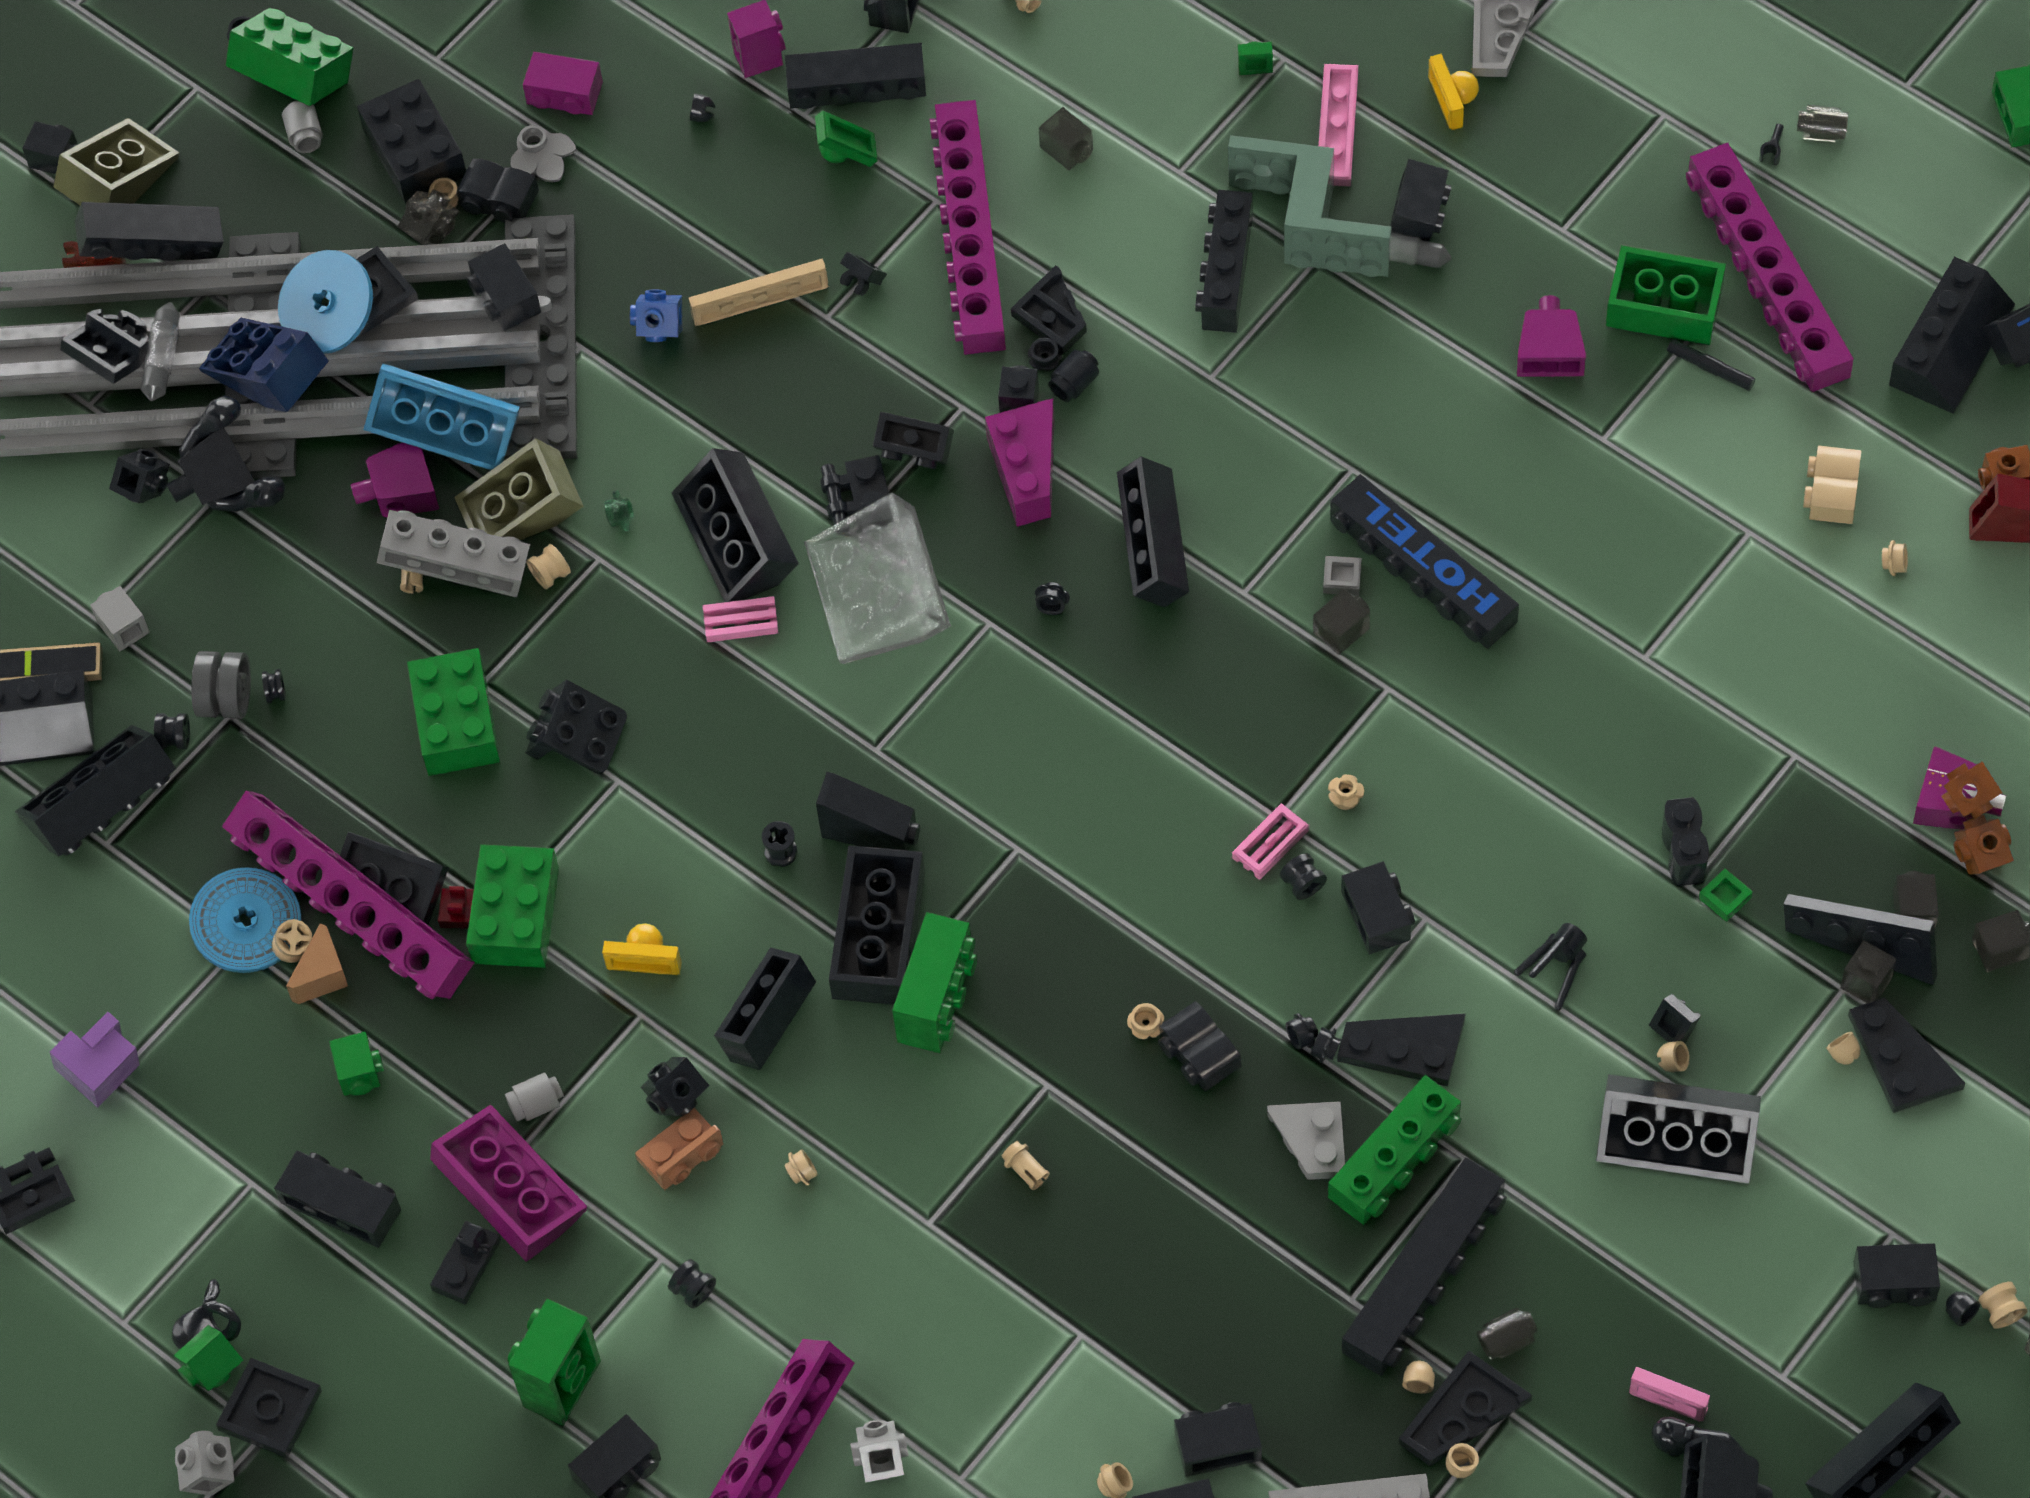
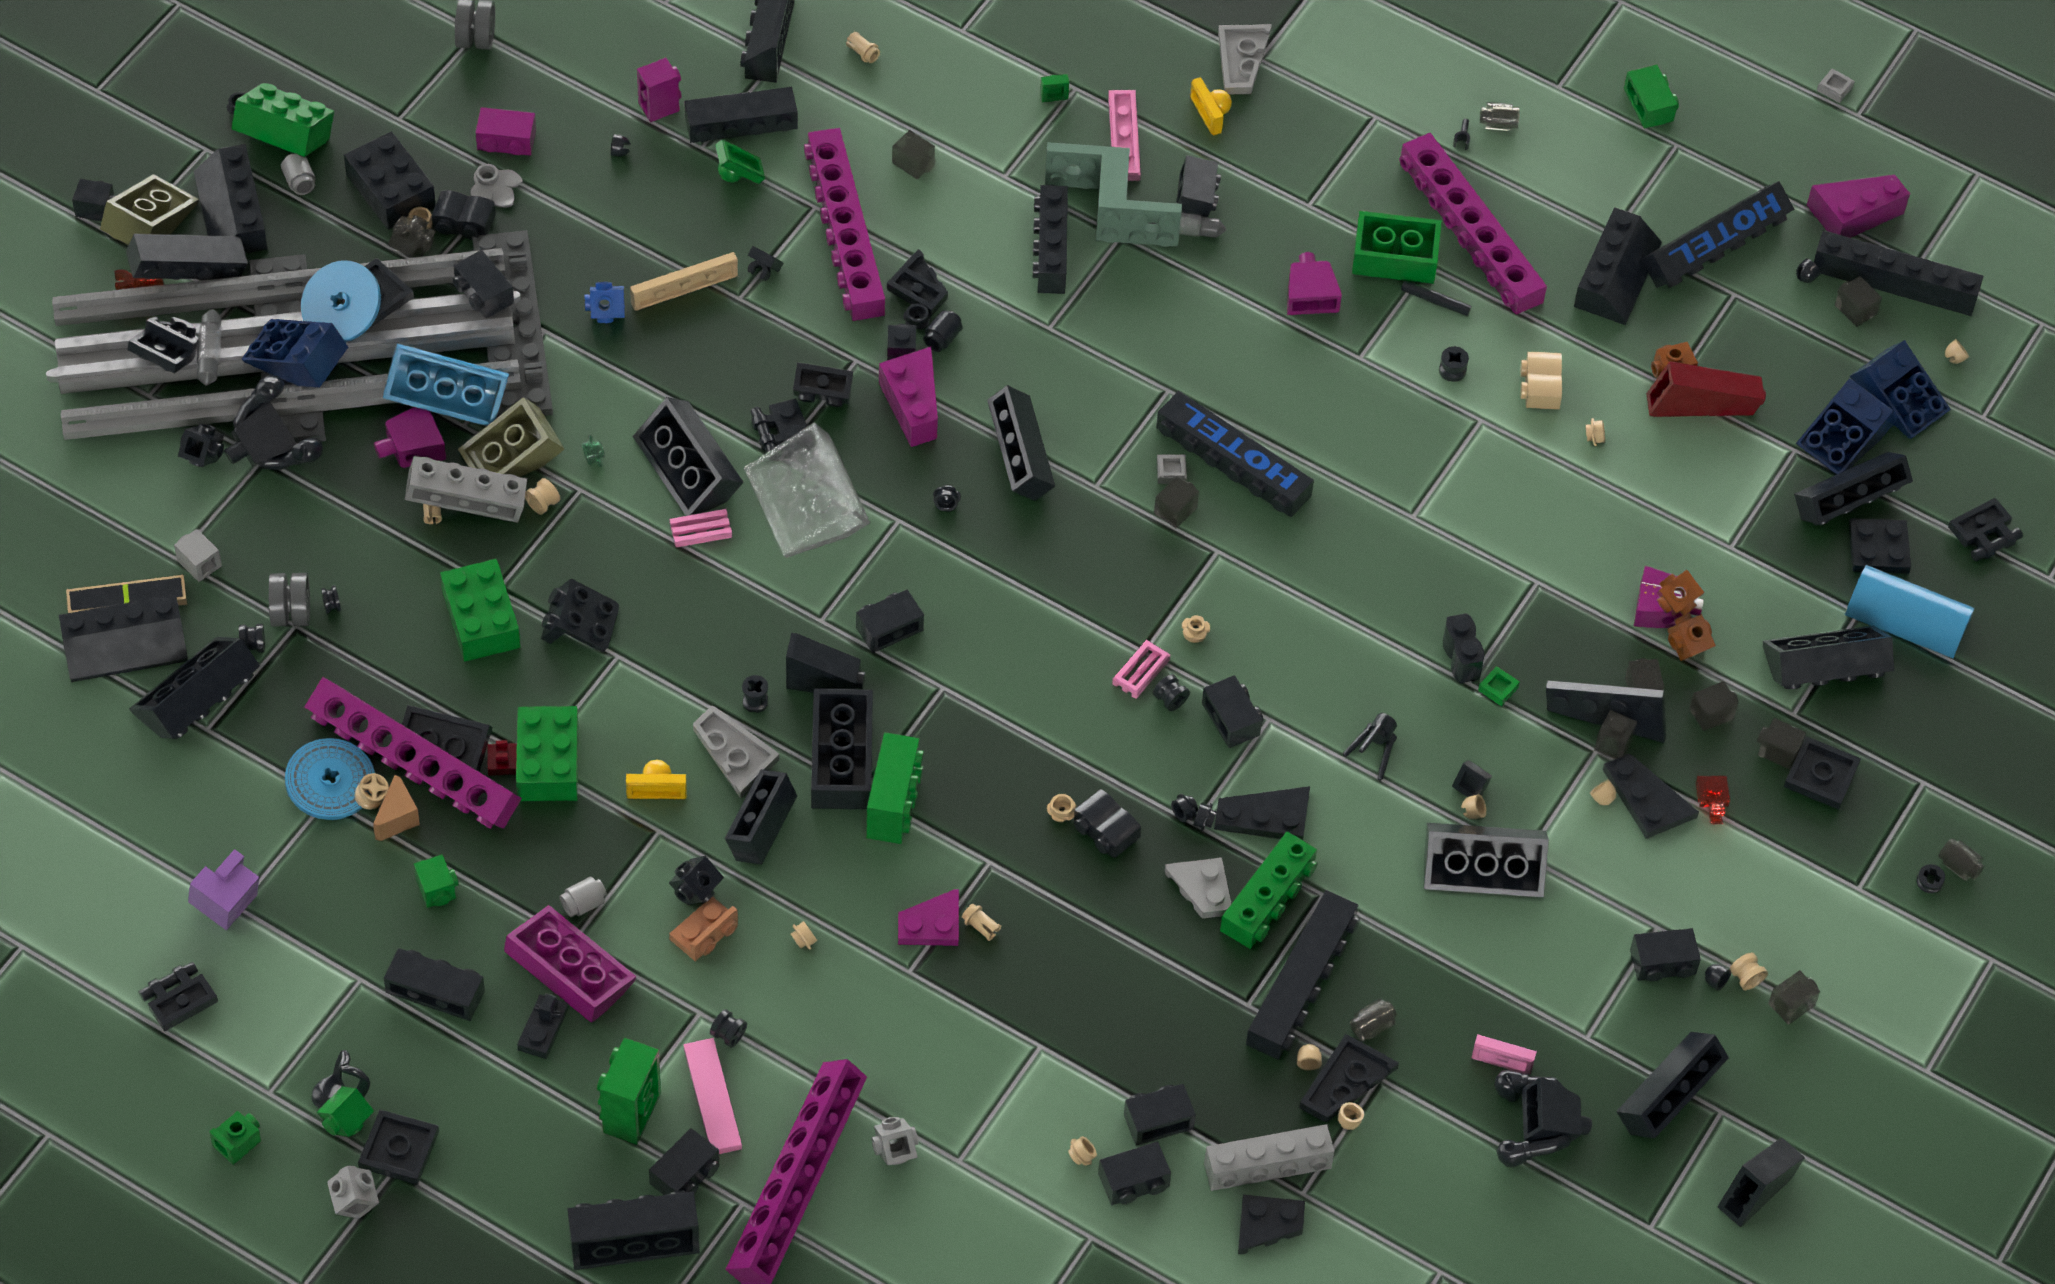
camera: 15 degrees left, 5 degrees down
none -> black slope [194,144,268,253]
none -> green brick [209,1111,261,1165]
none -> bright pink tile [684,1038,742,1154]
none -> light grey wing [693,705,779,799]
none -> black brick [856,589,924,654]
none -> magenta wing [898,889,959,946]
none -> black wheel [1439,346,1469,382]
none -> clear red plate [1696,776,1730,824]

